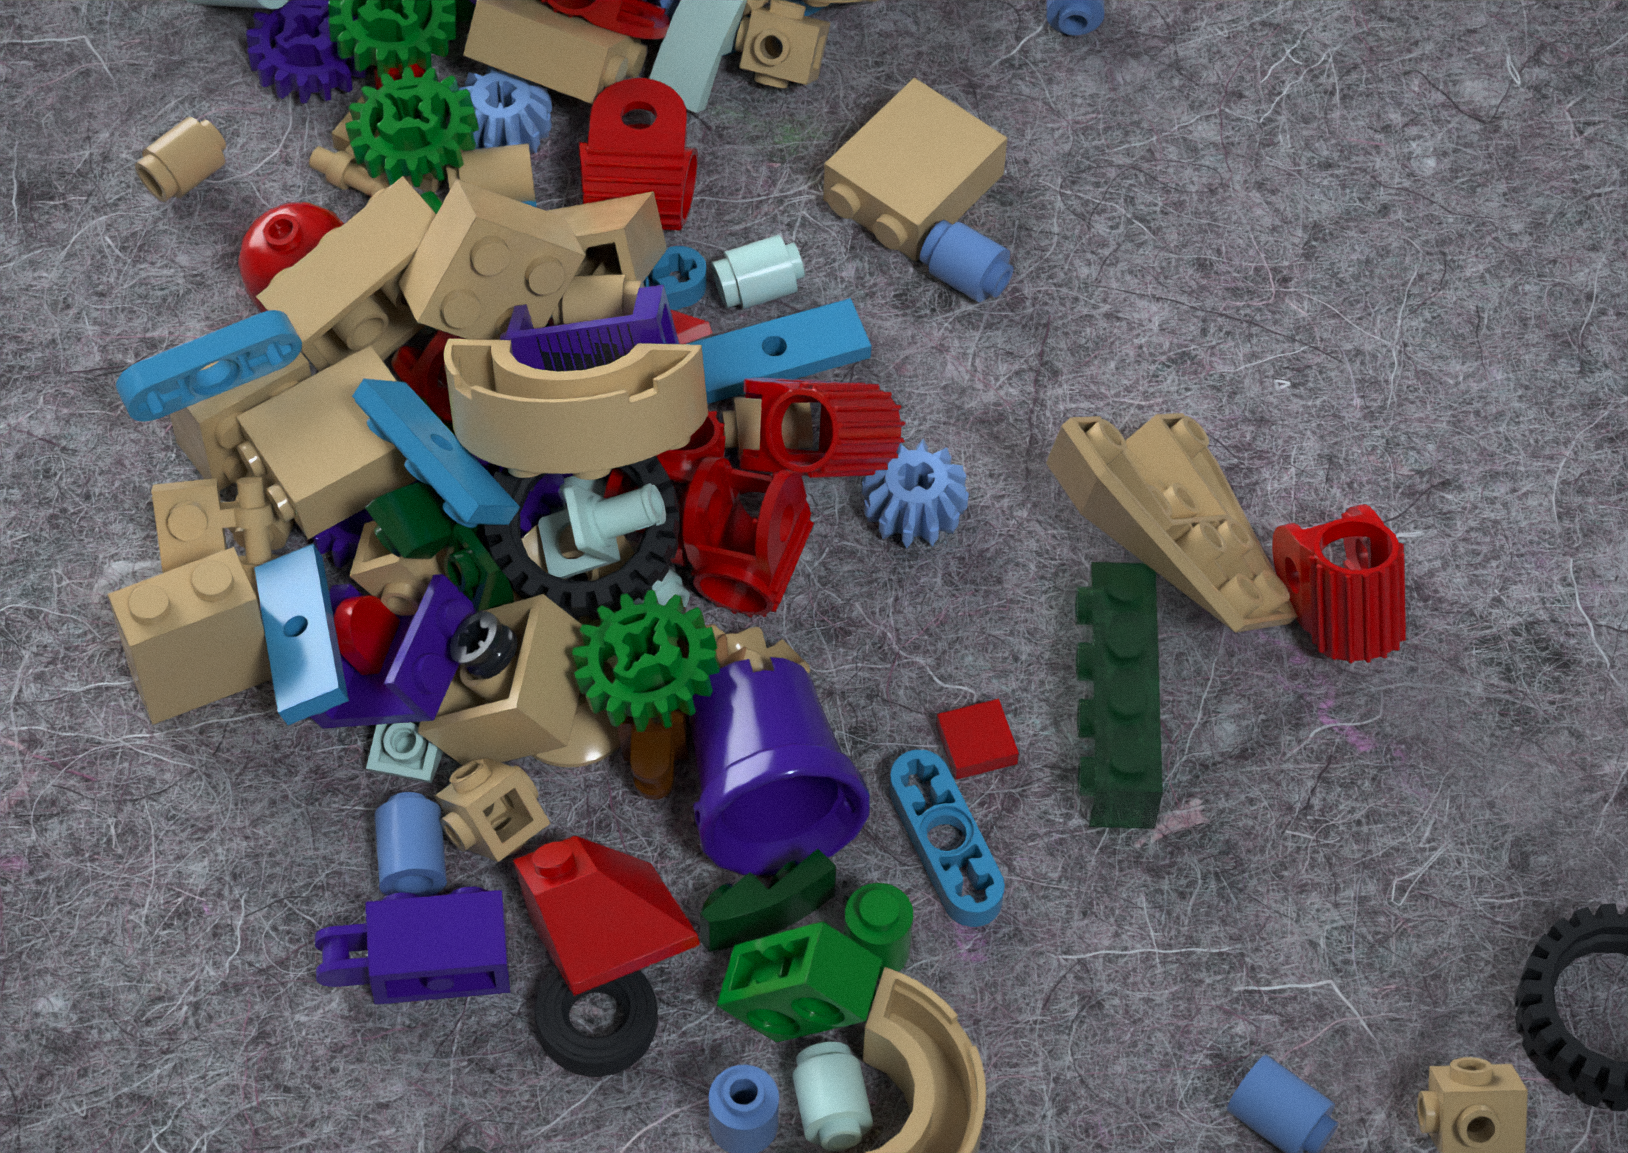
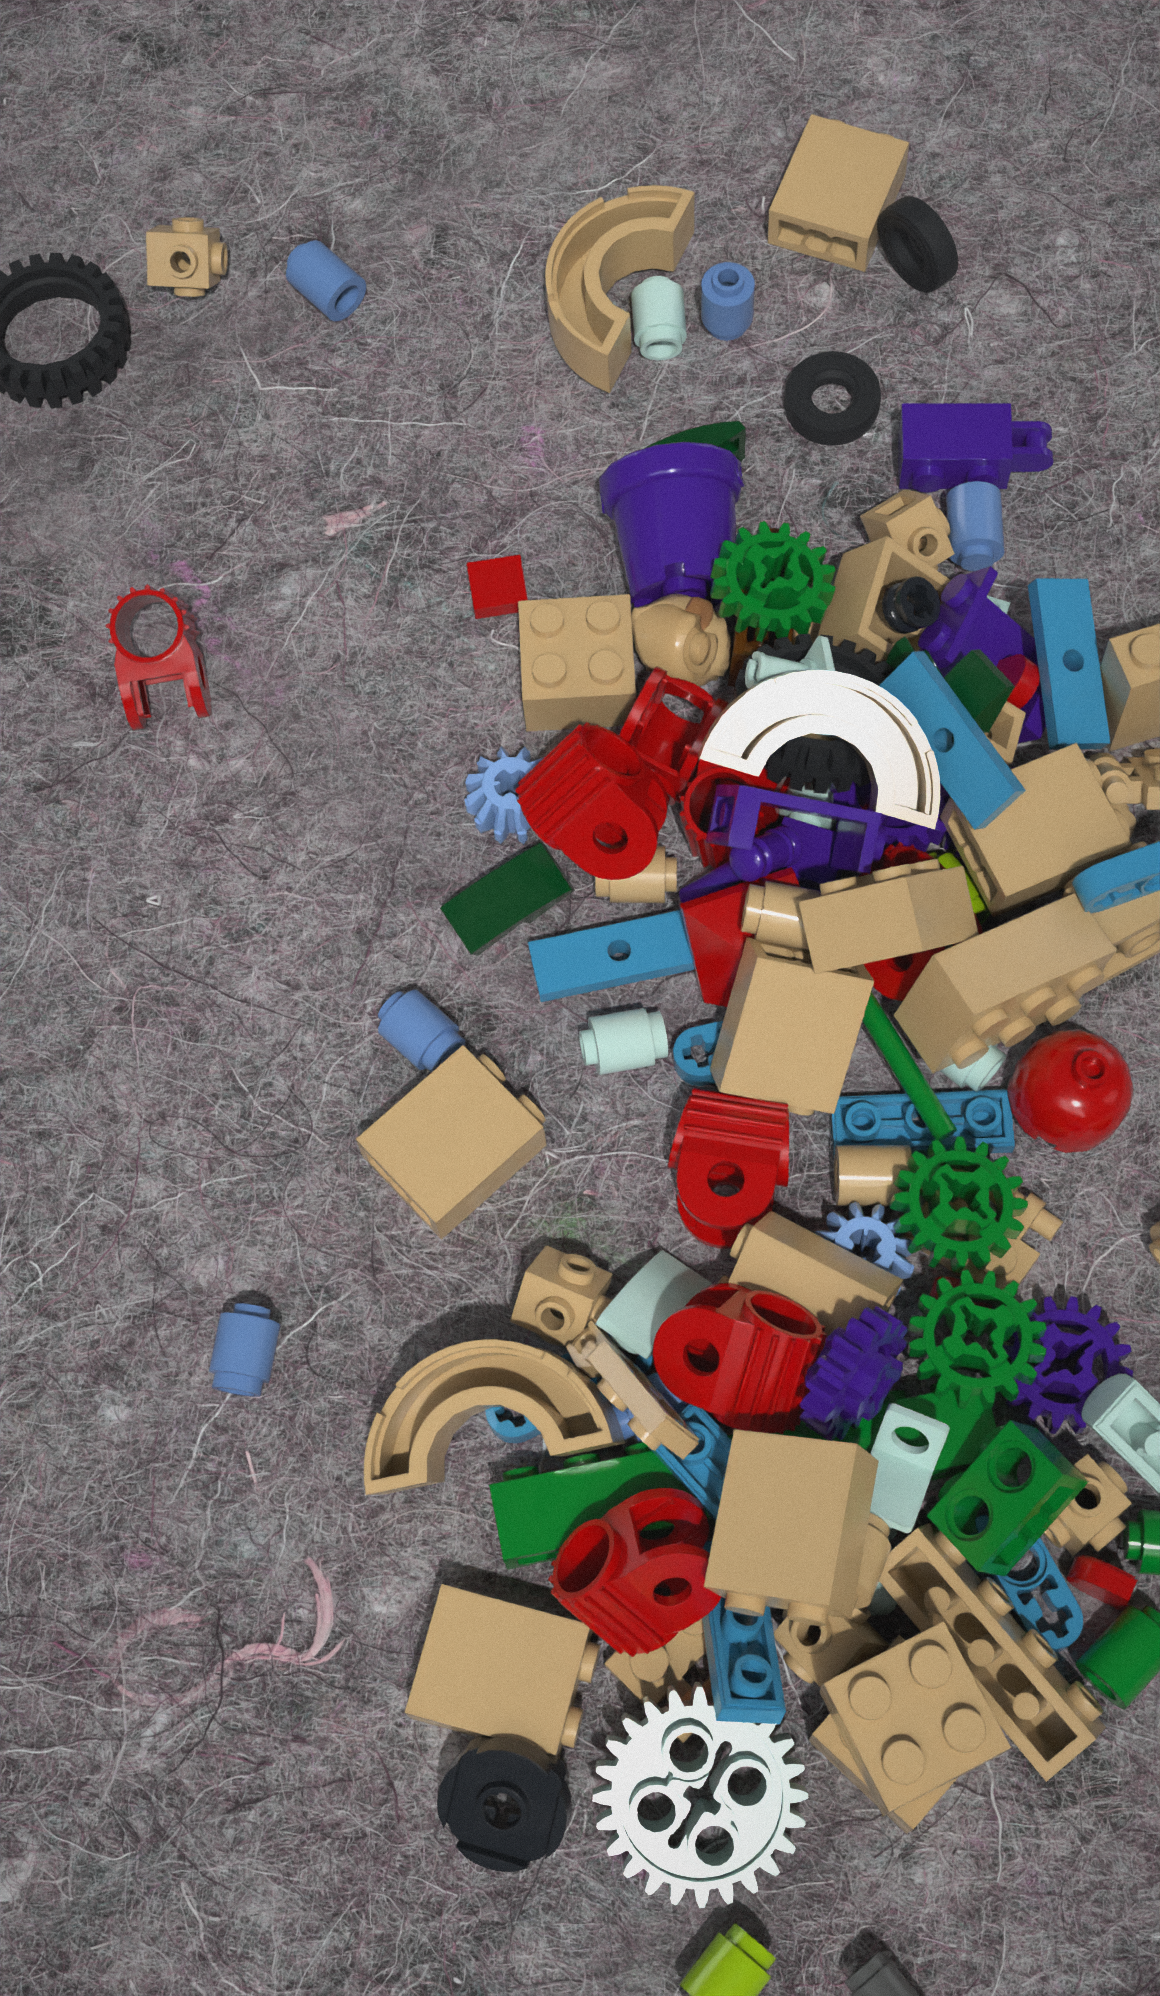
camera: 165 degrees left, 10 degrees up
red slope [513,835,700,996] -> none
green brick [716,921,883,1043] -> none
green brick [844,883,913,979] -> none
dark azure beam [889,749,1005,927] -> none
tan wedge [1046,413,1298,633] -> none
clear green brick [1075,562,1163,829] -> none
none -> dark green slope [440,843,575,956]
none -> tan brick [518,594,636,732]

